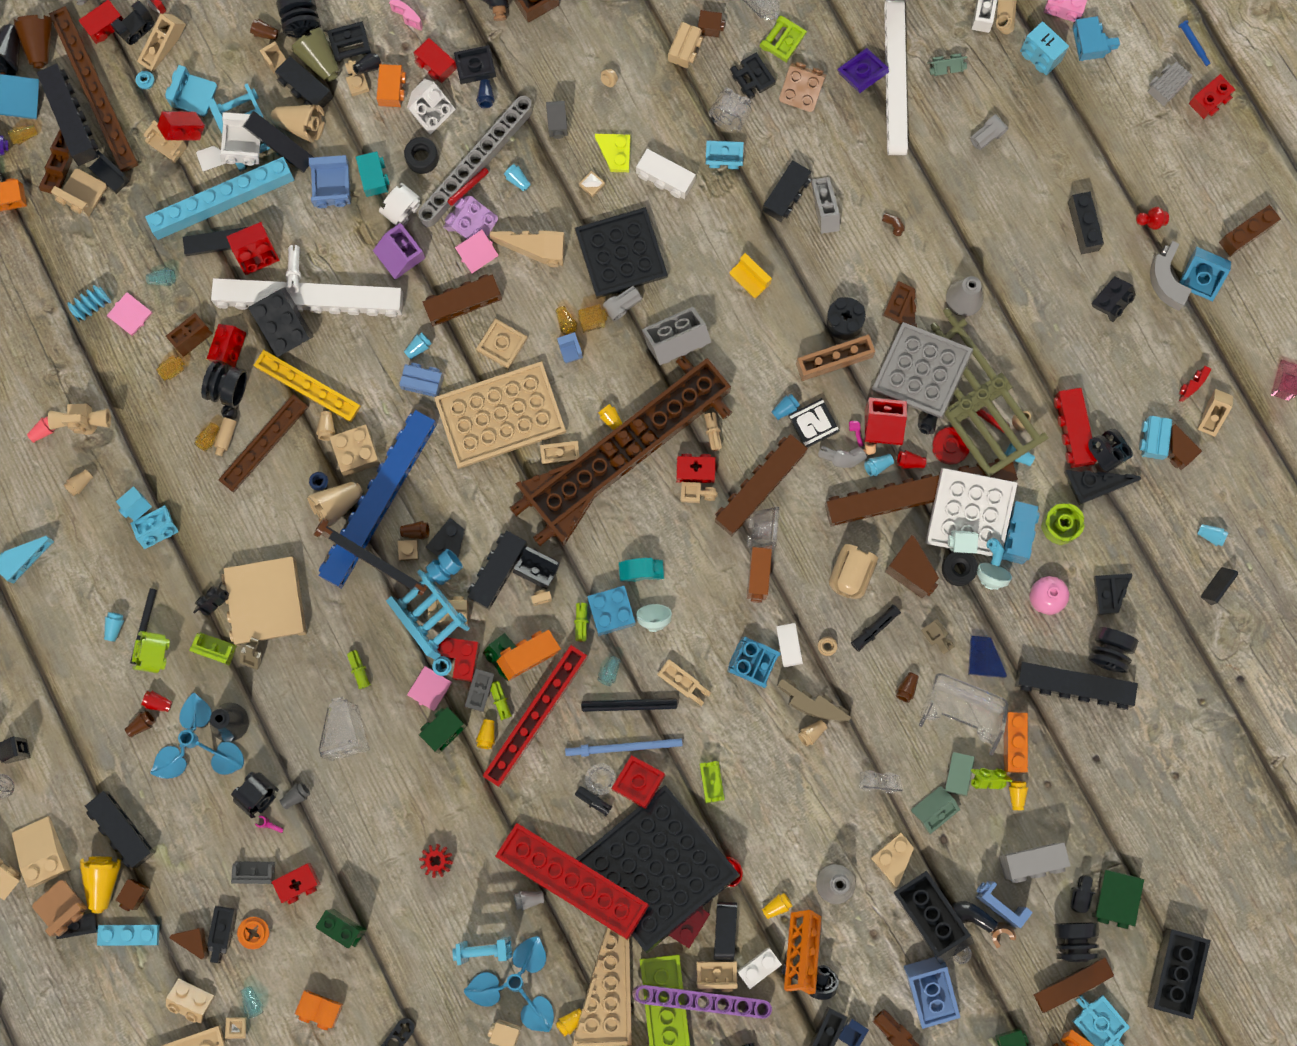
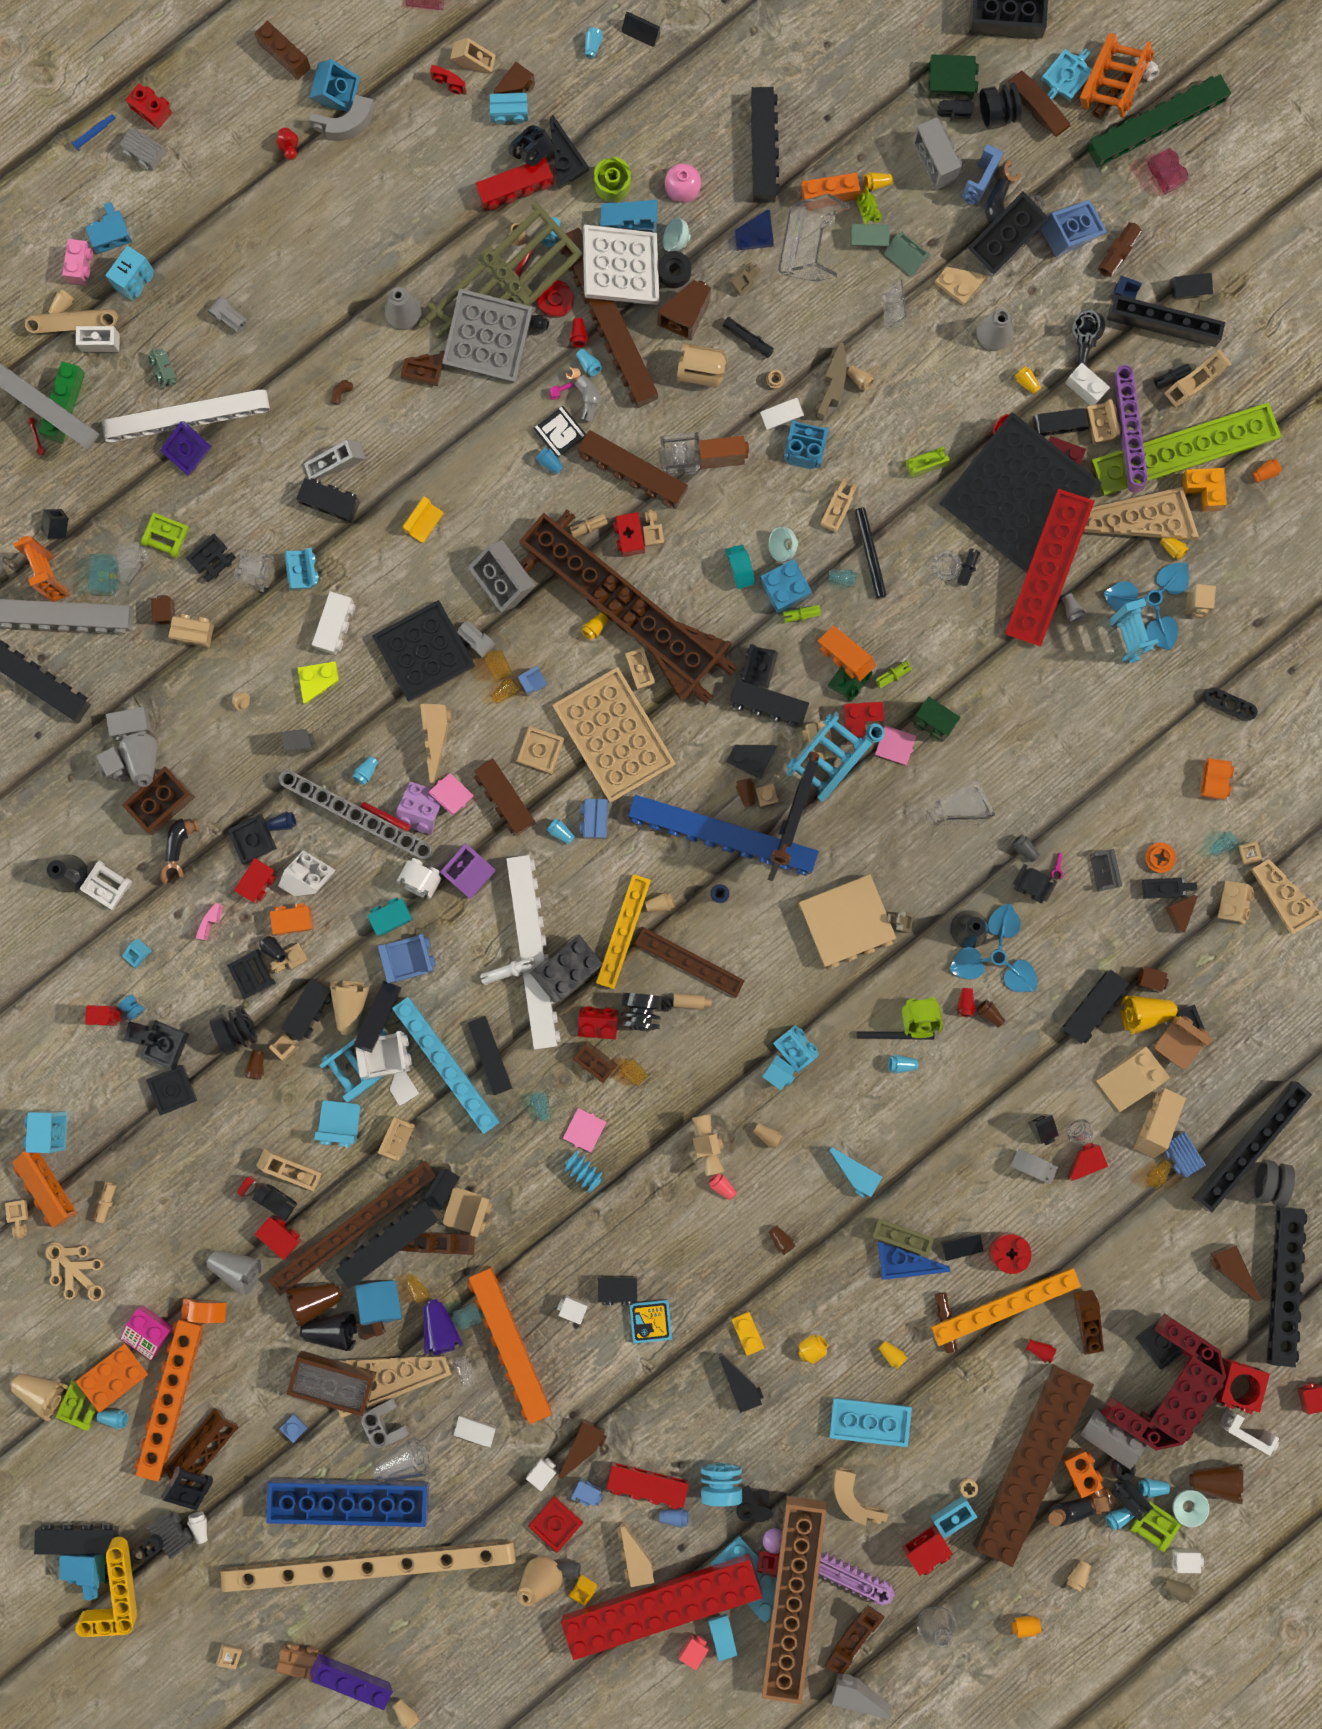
camera: 105 degrees left, 5 degrees up
medium azure plate [97,925,160,946] -> none
medium azure plate [136,71,155,89] -> none
red brick [157,111,205,141] -> none
lime hinge [189,632,237,666] -> none
black hinge [193,582,229,615] -> none
clear yellow cone [194,422,220,451] -> none
red slope [226,222,280,275] -> none
red brick [272,863,321,905] -> none
olive cone [292,28,340,82] -> none
tan cone [307,482,363,527] -> none
dark green panel [316,909,367,948] -> none
tan brick [330,425,381,477] -> none
lime axle [347,650,371,689] -> none
black tyre [404,137,439,174] -> none
red gear [419,844,453,878] -> none
dark azure wheel [426,549,463,585] -> none
dark grey hinge [464,669,494,712] -> none
yellow cone [476,719,495,749] -> none
red brick [483,645,588,788] -> none
tan plate [531,590,552,606] -> none
medium blue bar [565,739,683,757] -> none
tile [579,171,605,198] -> none
red plate [611,755,666,809] -> none
medium nougat bracket [779,61,827,112] -> none
orange fence [784,910,821,994] -> none
medium nougat brick [796,335,875,381] -> none
black brick [826,297,866,340] -> none
red slope [865,397,907,445] -> none
reddish brown cone [896,672,919,703] -> none
light aqua brick [947,530,979,553] -> none
medium azure arm [986,538,1004,566] -> none
black brick [1068,191,1104,254] -> none
black wheel [1088,627,1139,673] -> none
black bracket [1091,276,1136,322] -> none
black wing [1094,573,1132,615] -> none

